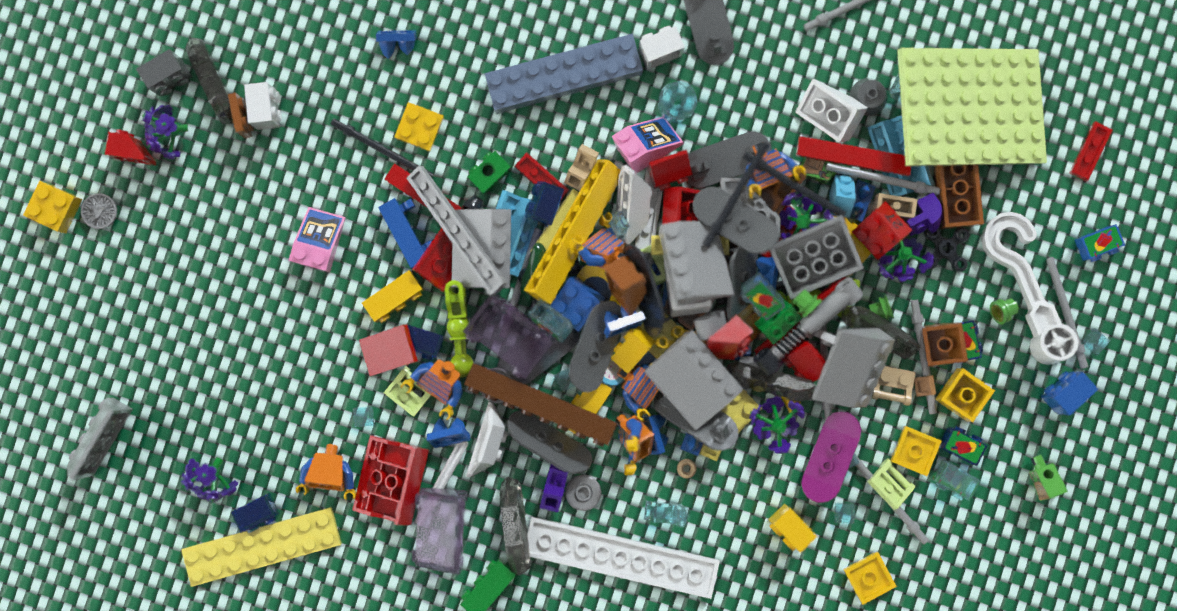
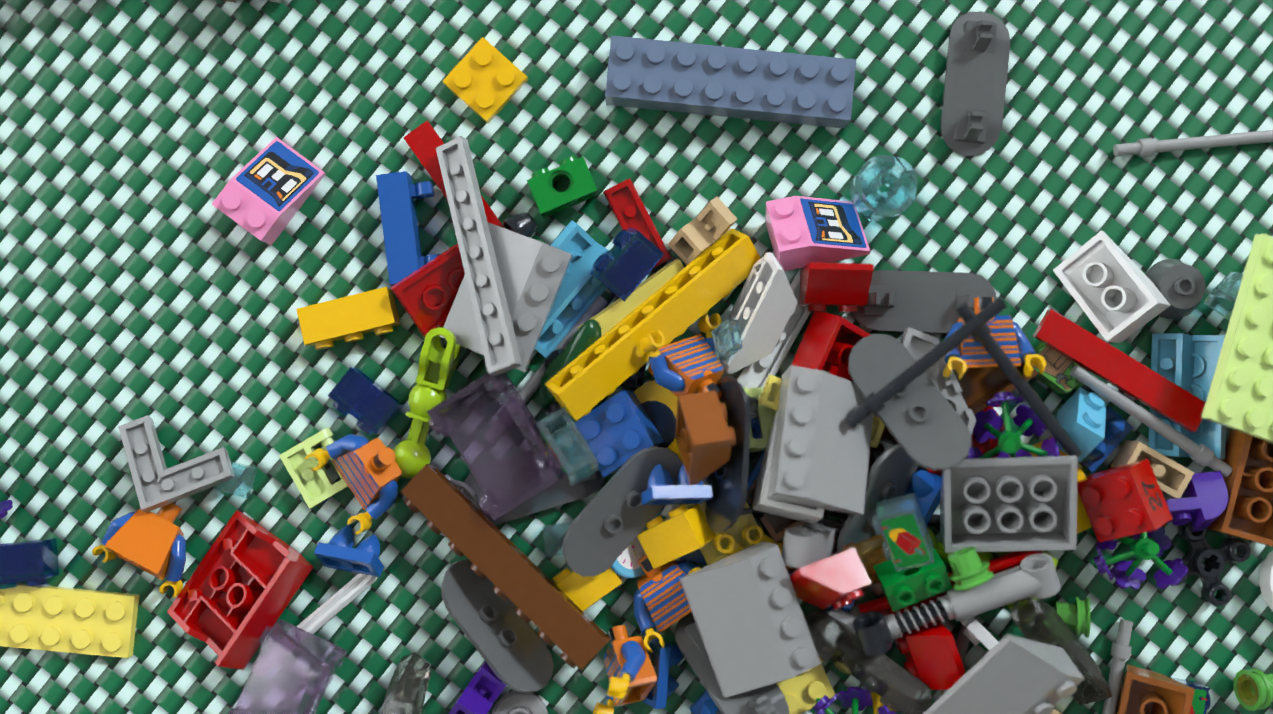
camera: 25 degrees right, 0 degrees up
black bar [330,118,434,178] -> none
tile [359,324,418,376] -> none
white wedge [466,402,508,478] -> none
white brick [639,26,685,70] -> none
none -> light grey plate [118,415,235,513]

